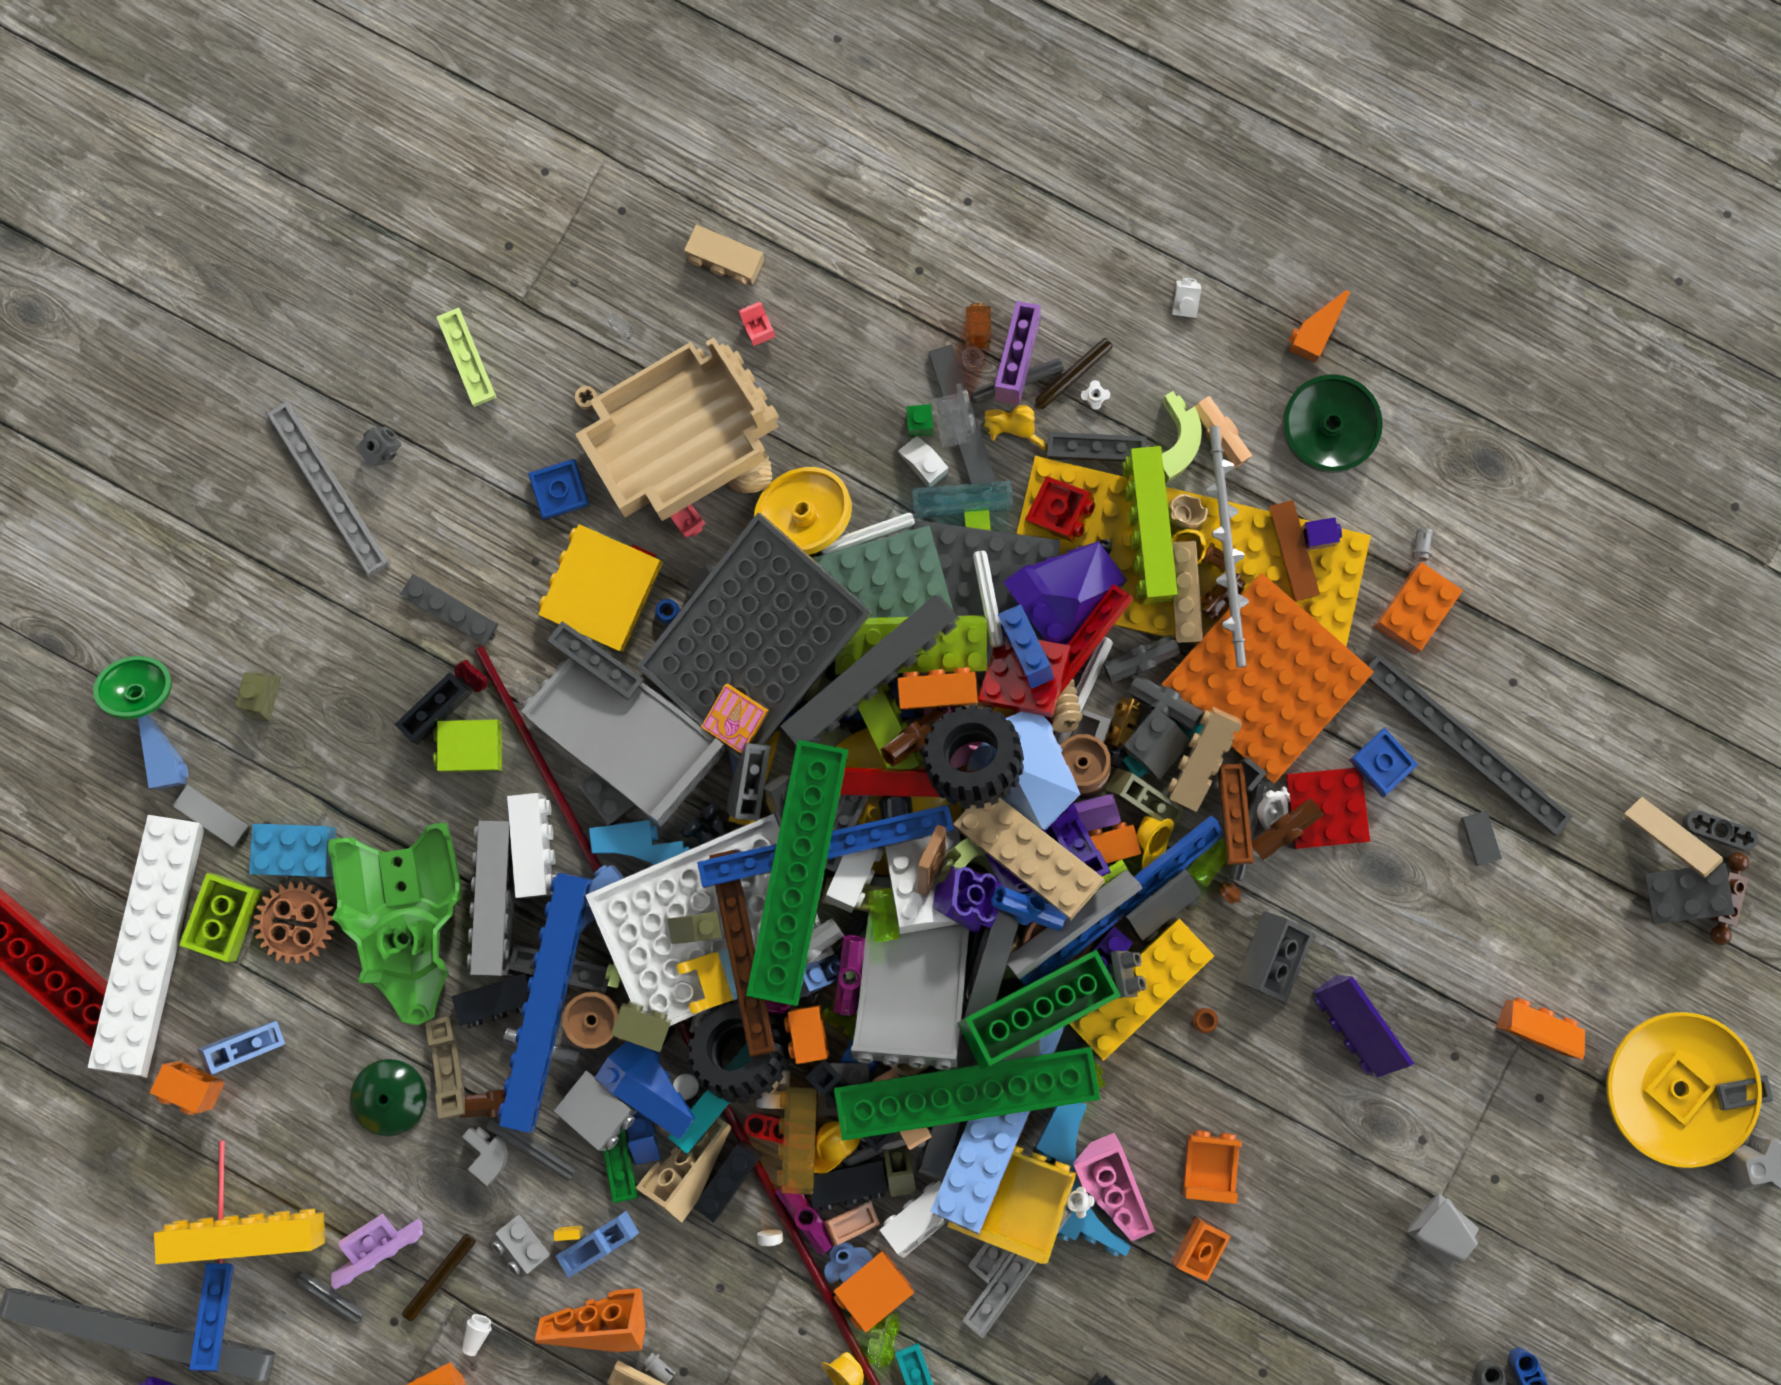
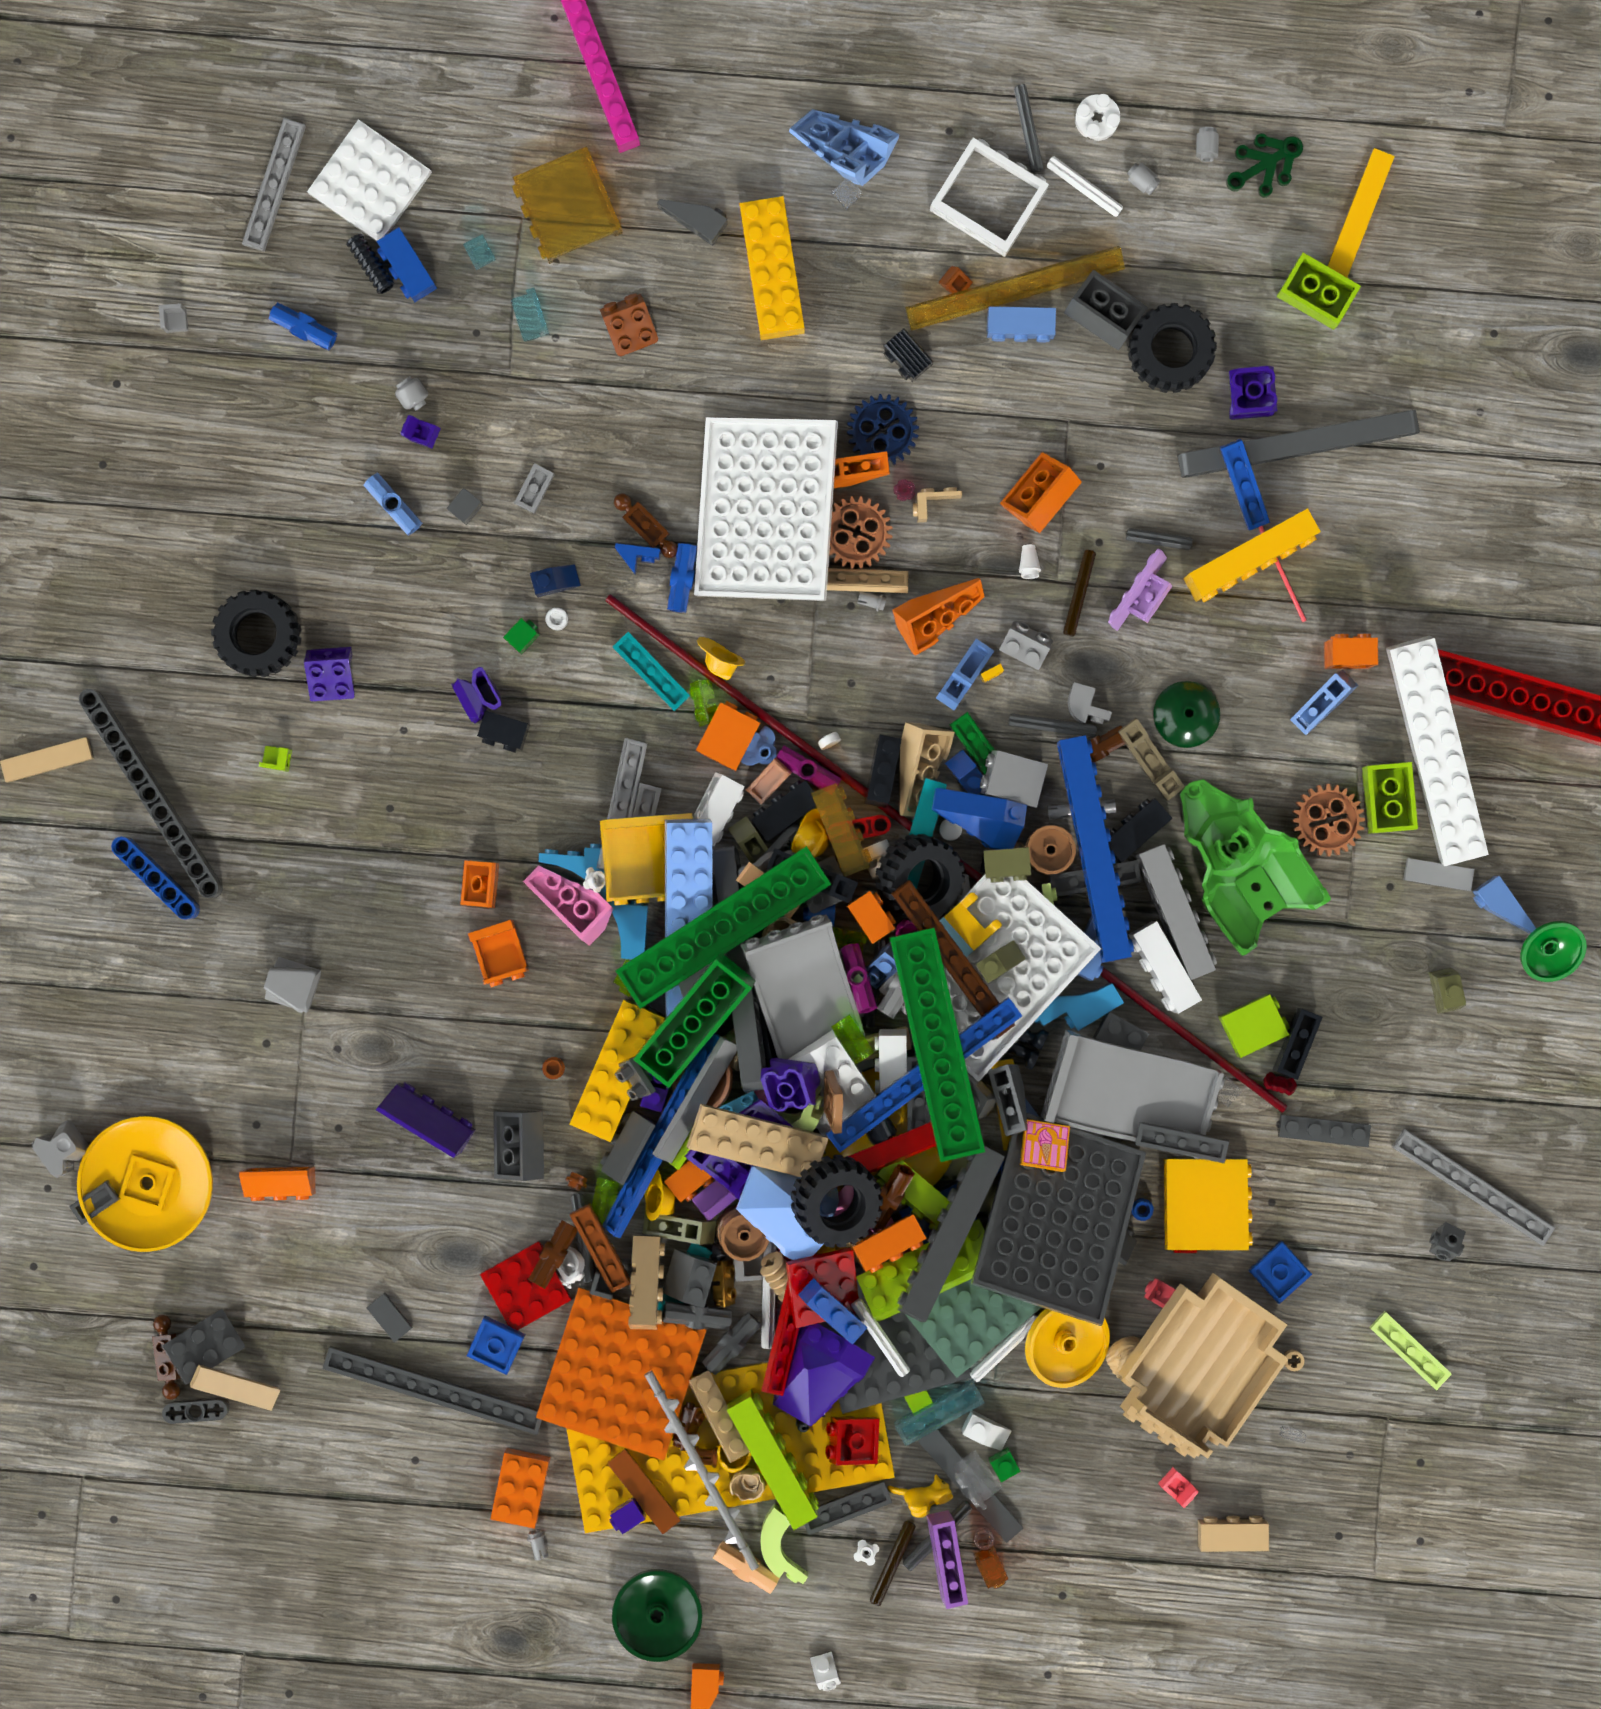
camera: 155 degrees right, 5 degrees up
dark azure brick [249,824,336,878] -> none
blue piece [991,886,1066,931] -> none

